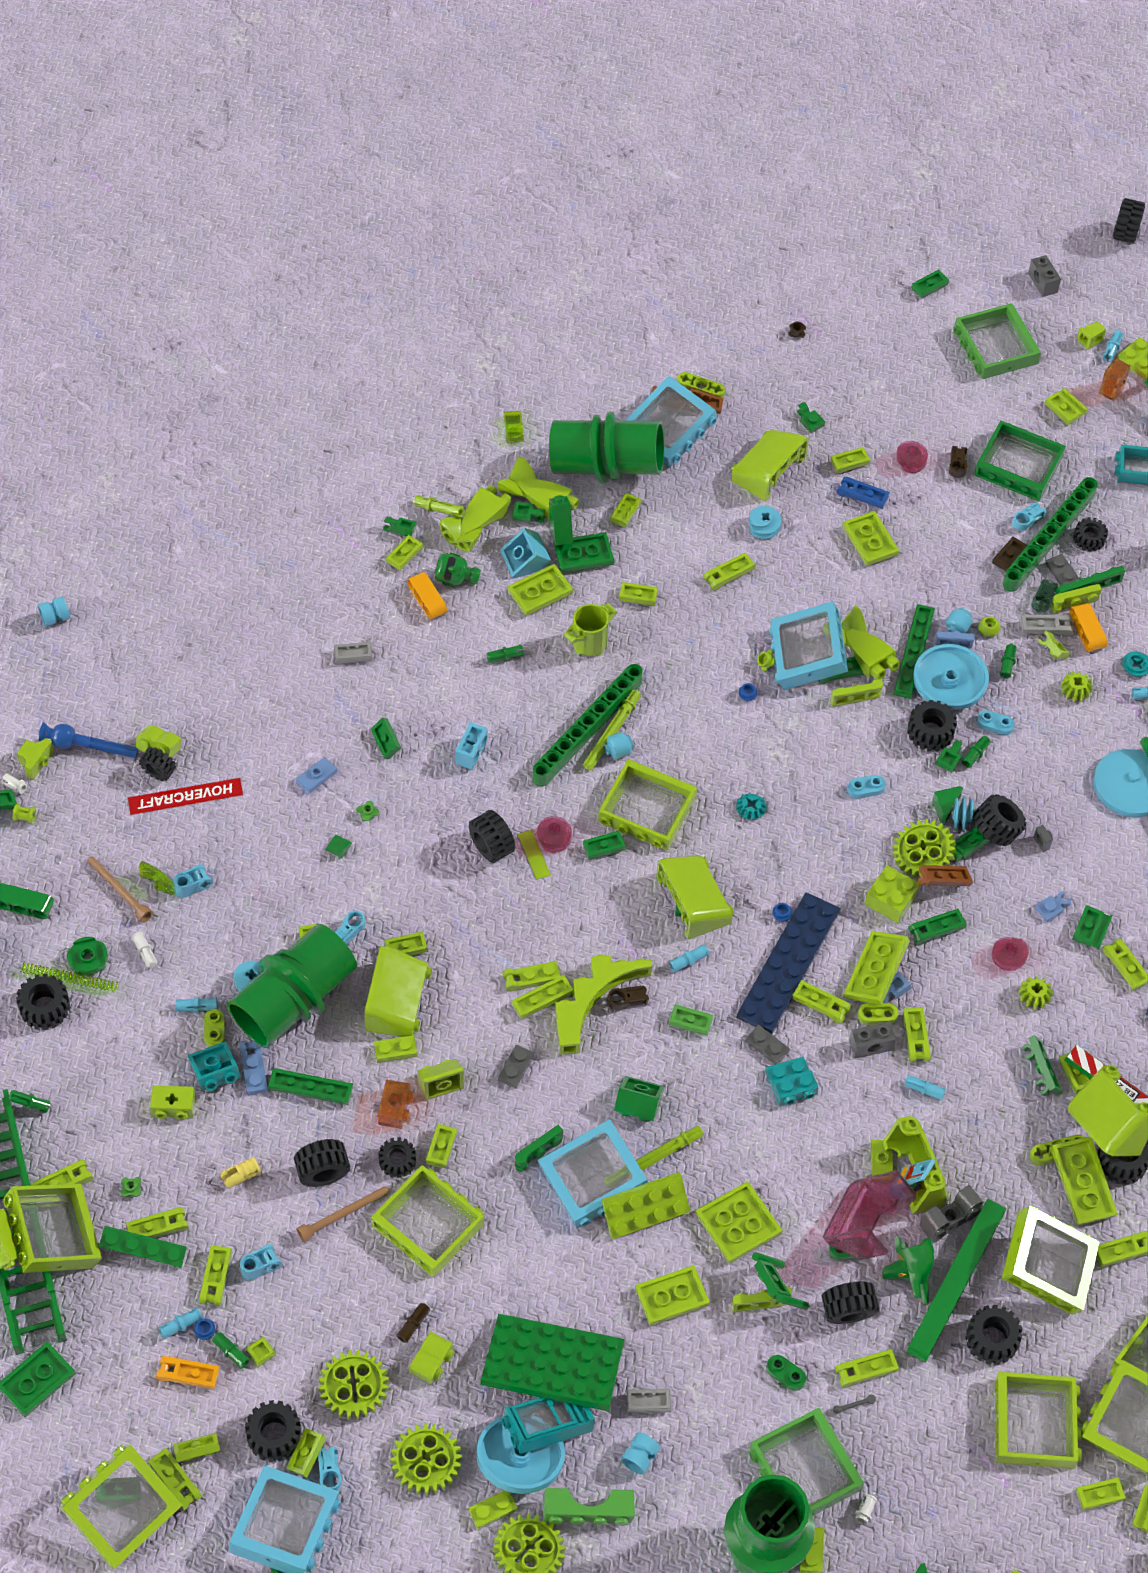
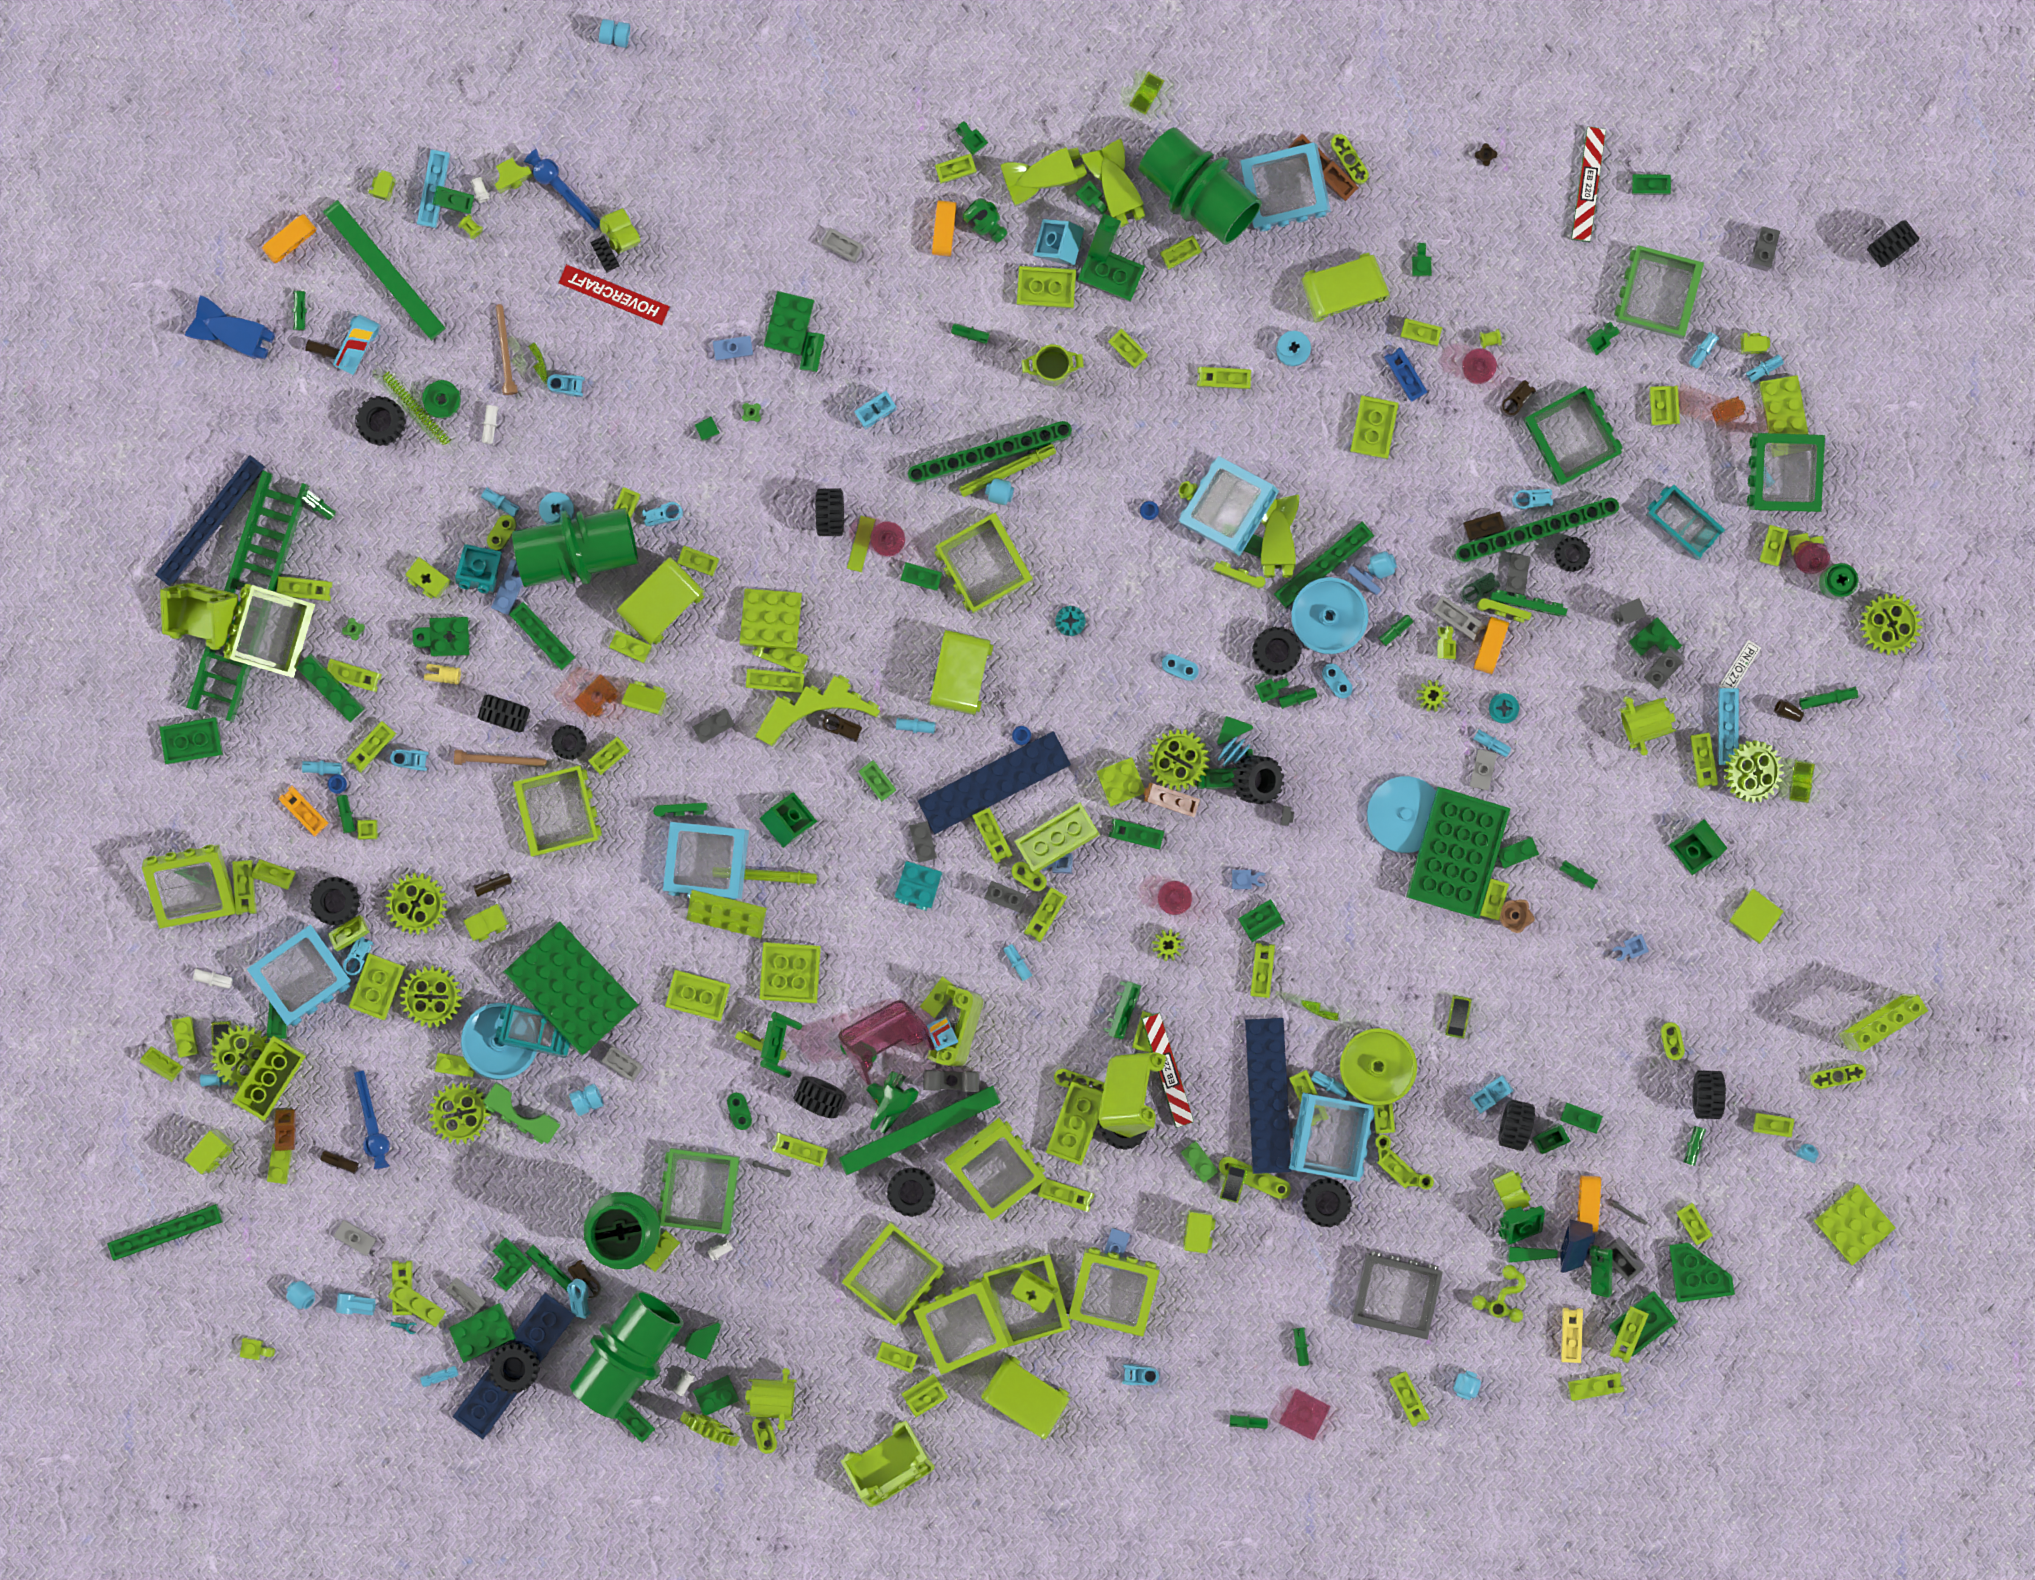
camera: 40 degrees right, 30 degrees up
lime pin [413,495,465,518] -> none
lime plate [977,616,1001,638] -> none
none -> lime plate [349,953,406,1021]
none -> green plate [412,617,470,657]
none -> lime plate [739,589,802,650]
none -> green plate [764,291,815,356]
none -> lime bush [1479,329,1502,349]
none -> tile [1571,126,1606,243]
none -> green plate [1586,322,1620,356]
none -> medium azure axle [1689,332,1719,369]

